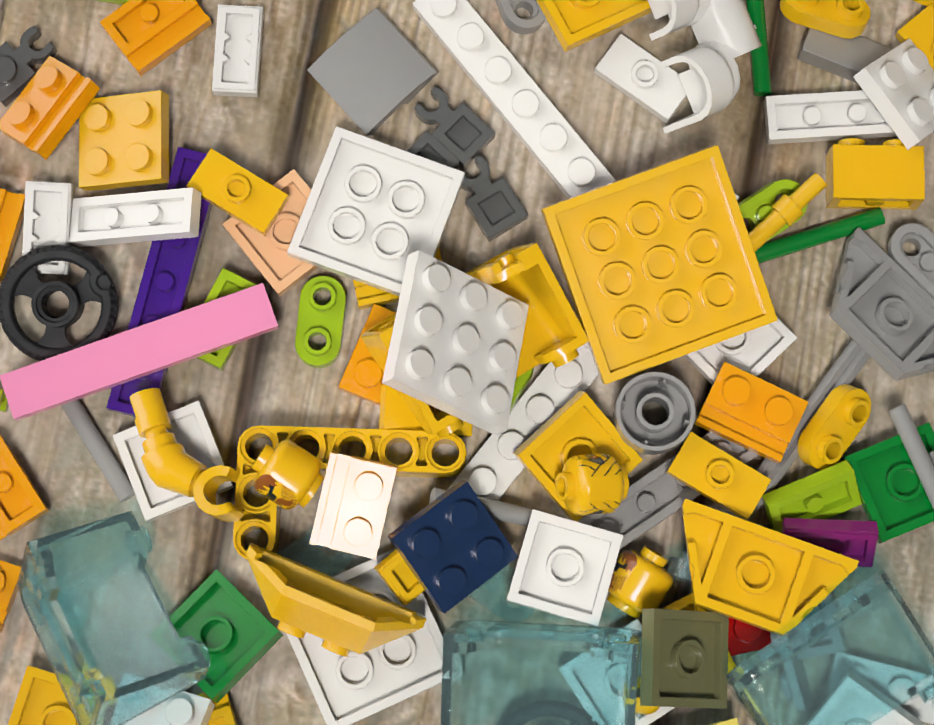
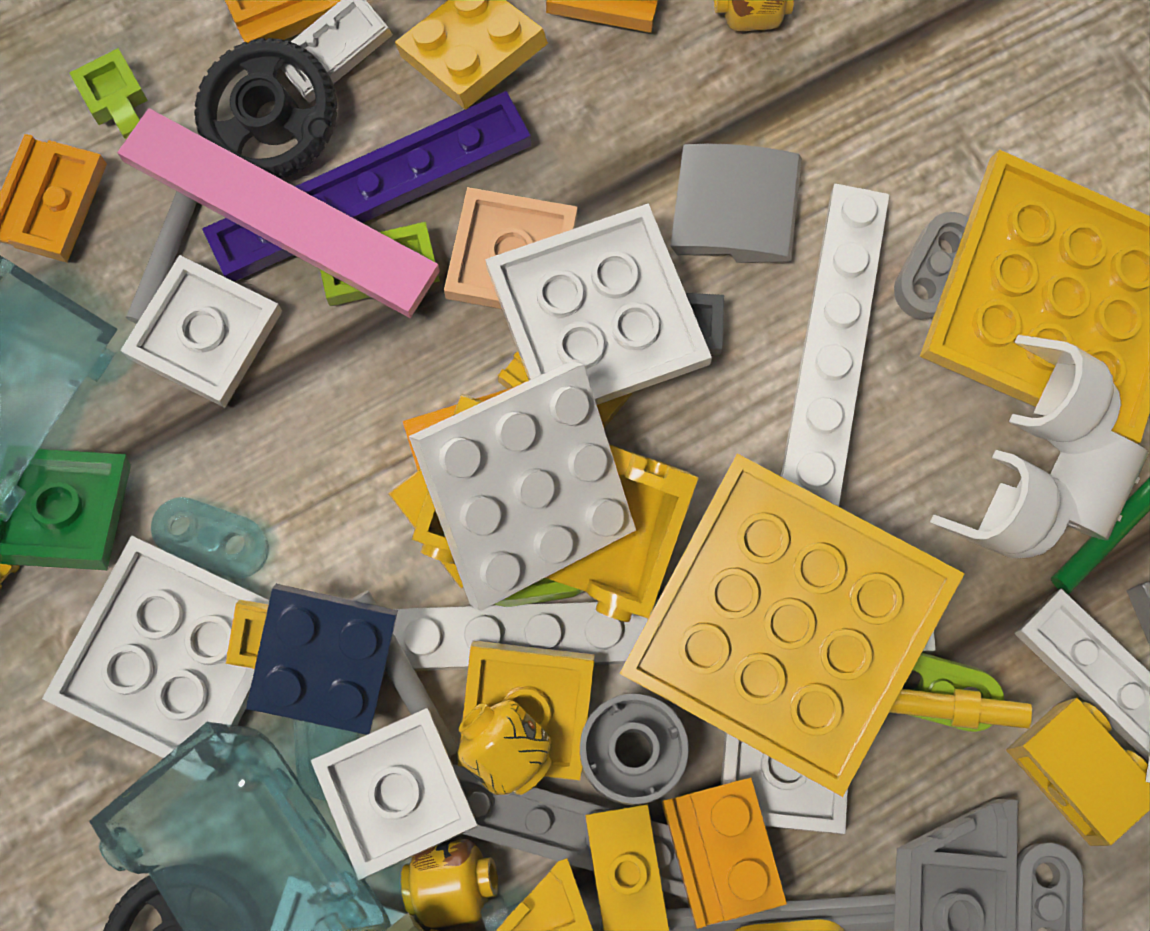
camera: 50 degrees right, 5 degrees down
white plate [69,187,202,247] -> none
yellow piece [129,388,244,522] -> none
yellow plate [186,148,289,236] -> none
white plate [212,4,264,98] -> none
yellow beam [233,425,466,562] -> none
yellow wedge [246,543,427,657] -> none
yellow head [251,439,324,510] -> none
lime plate [295,276,347,368] -> none
plate [309,451,398,559] -> none
dark grey plate [414,87,495,169] -> none
dark grey plate [457,156,528,242] -> none
white plate [594,34,687,124] -> none
green bar [755,207,885,264] -> none

